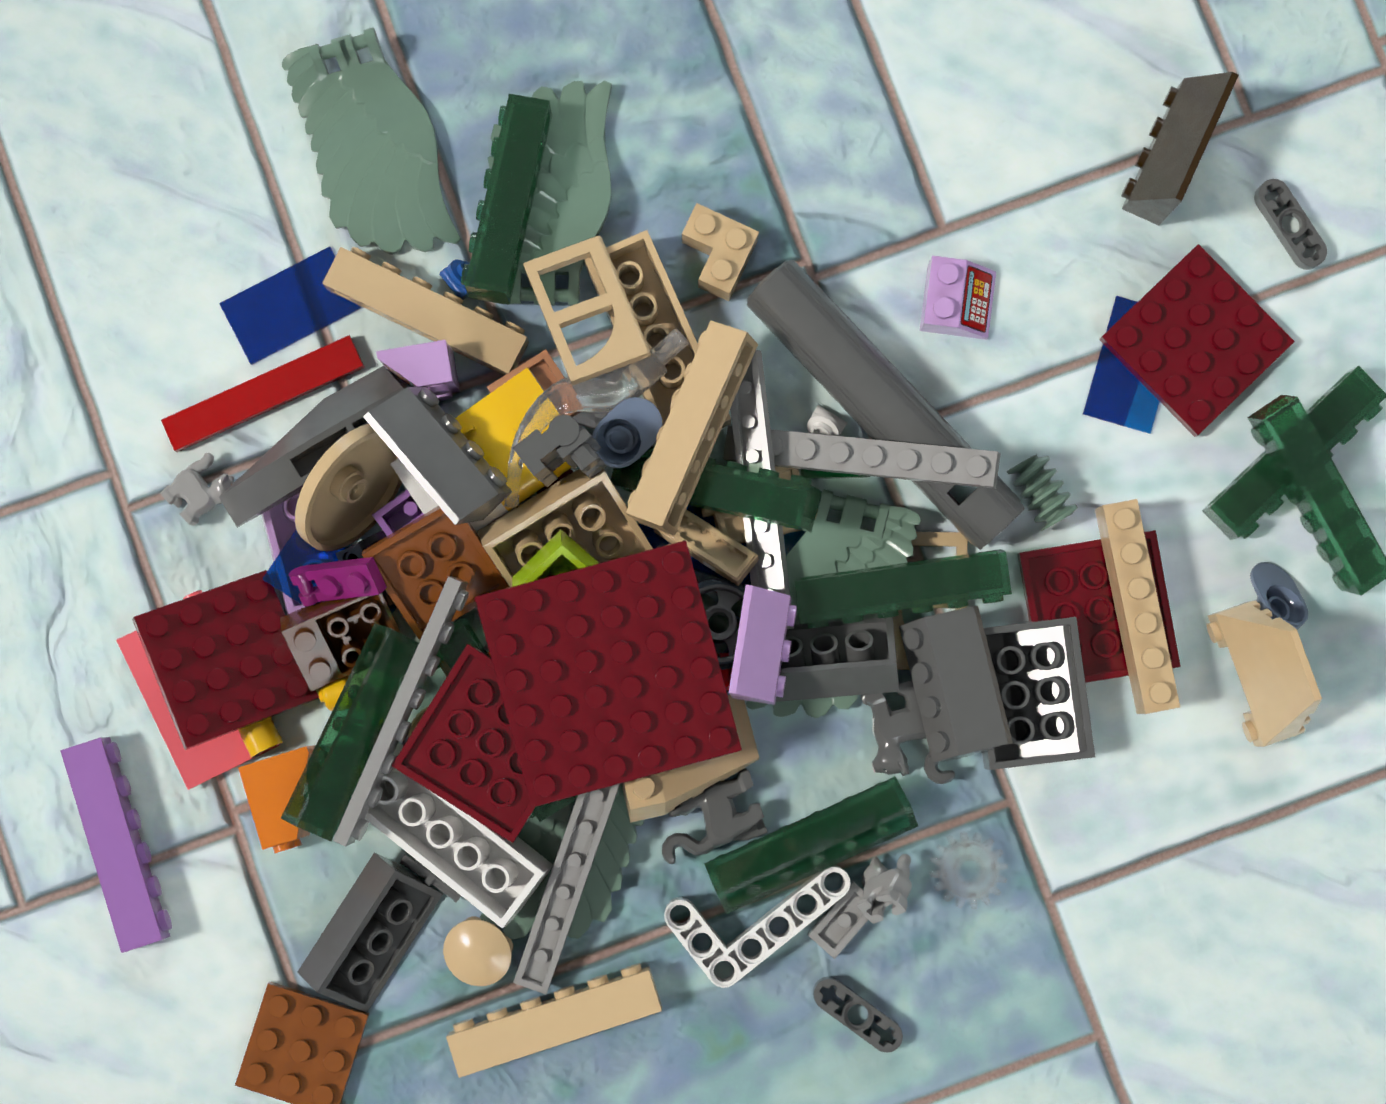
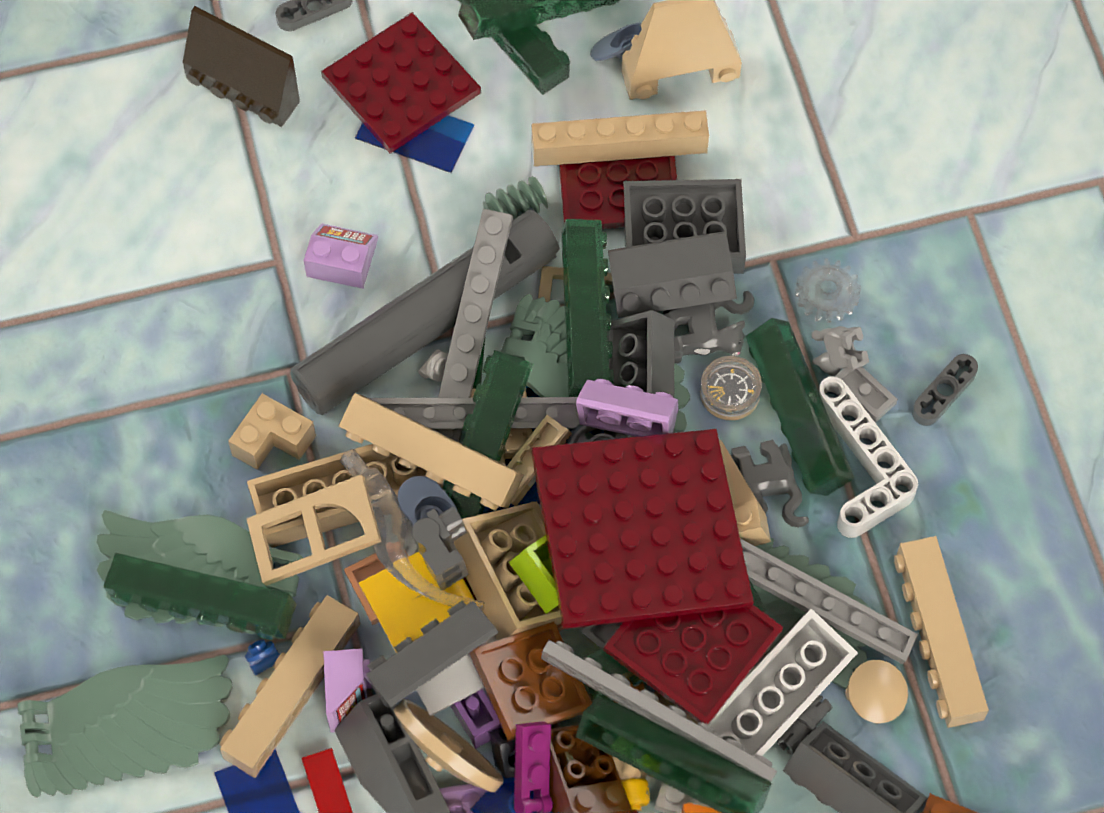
camera: 85 degrees left, 20 degrees down
none -> clear piece [700,356,762,420]

